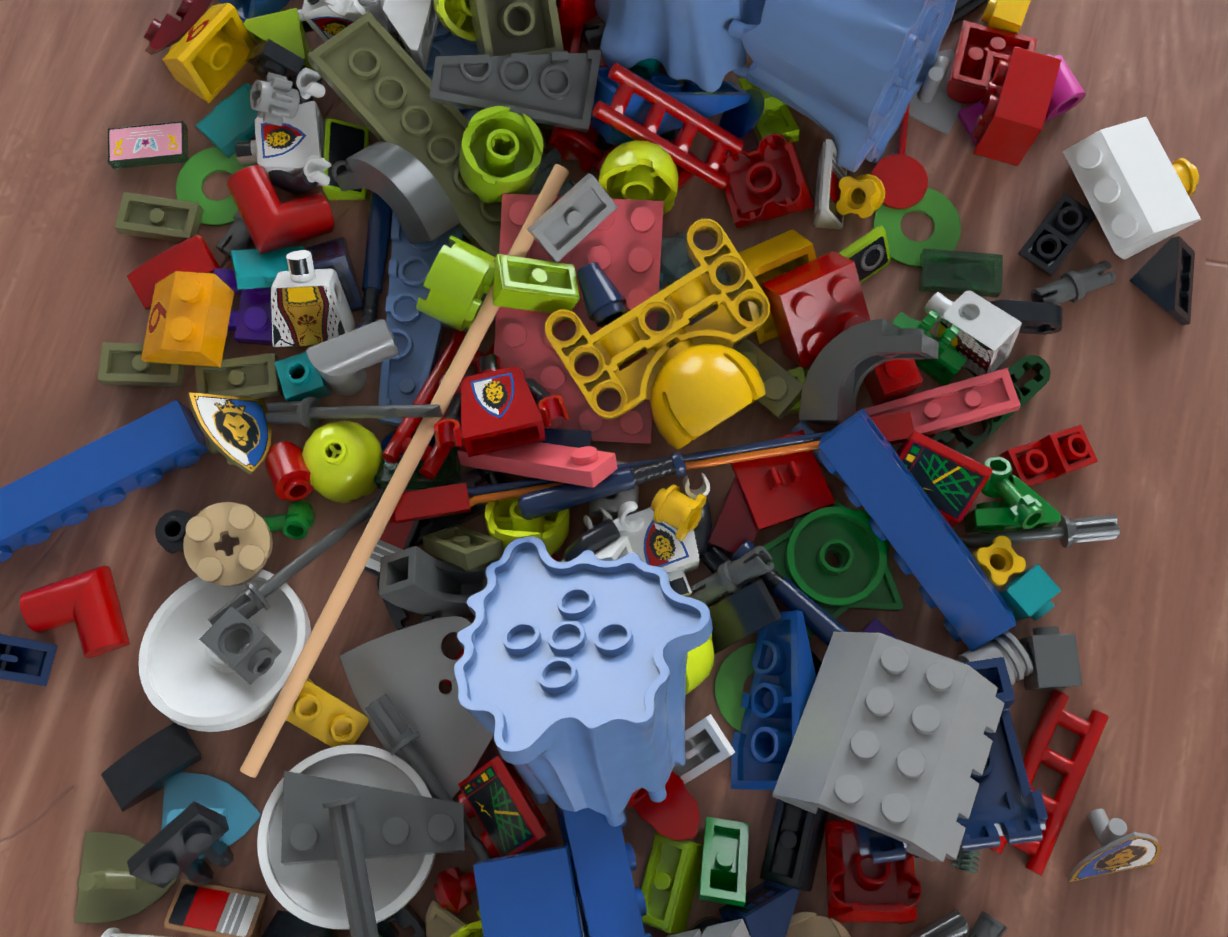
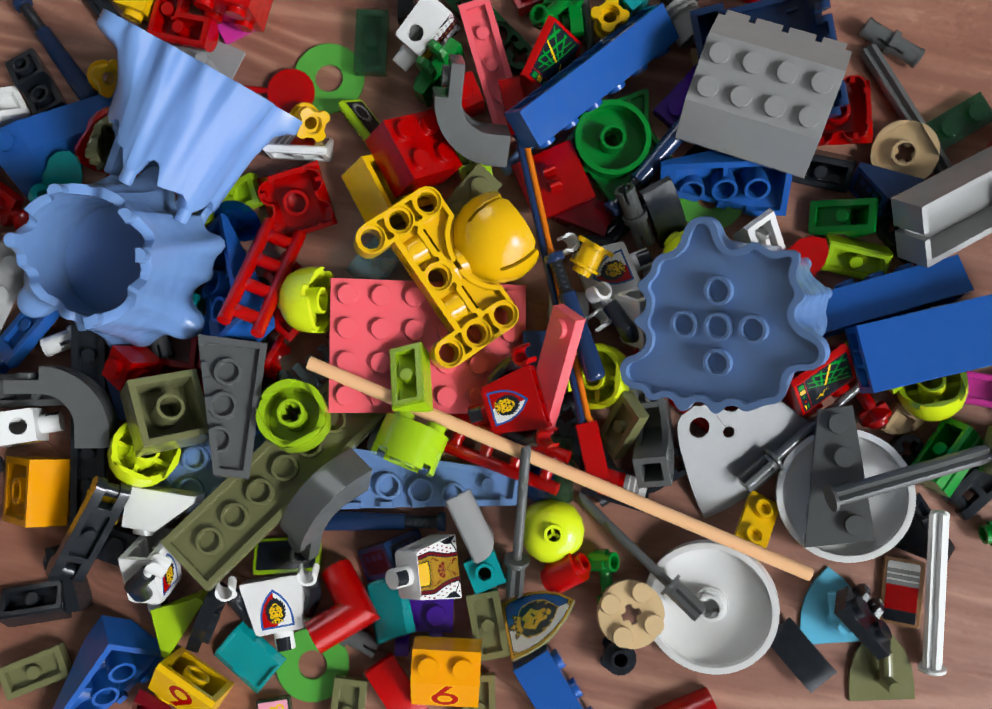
camera: 90 degrees left, 10 degrees up
dark grey brick [199,606,282,685] -> none
light grey gear [250,72,300,126] -> none
light grey plate [527,174,618,262] -> none
dark blue cone [576,262,627,327] -> none

